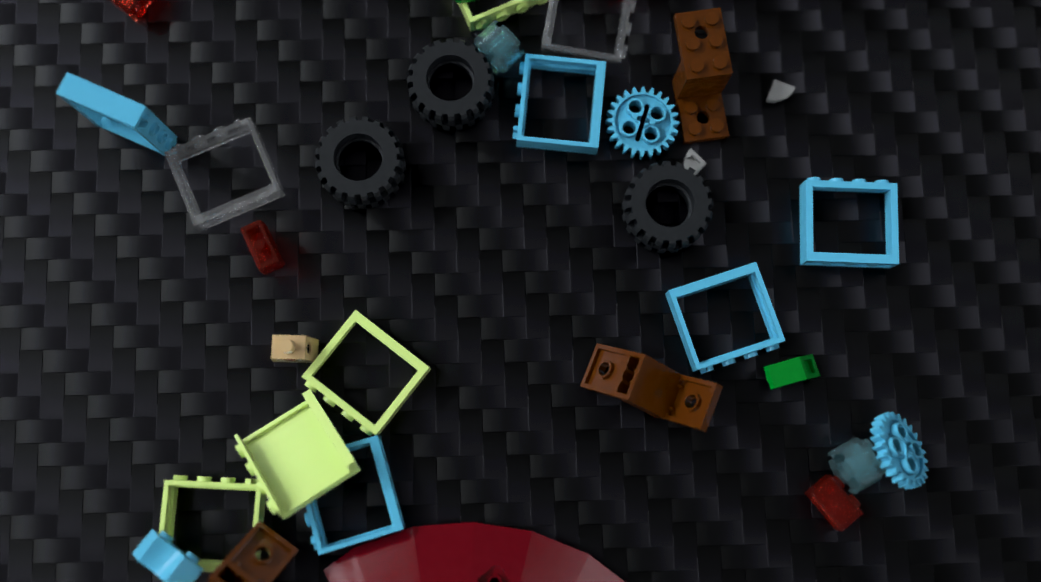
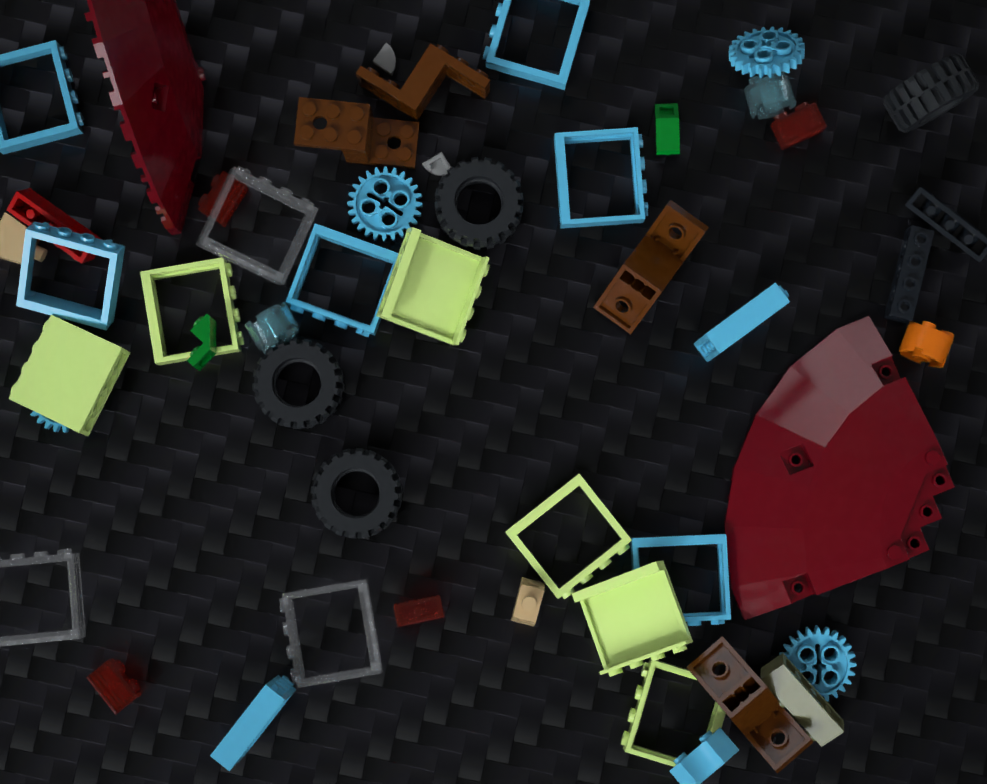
camera: 75 degrees left, 5 degrees up
none -> reddish brown bracket [356,43,490,121]
none -> yellowish green panel [376,227,490,345]
none -> medium azure window [694,282,790,362]

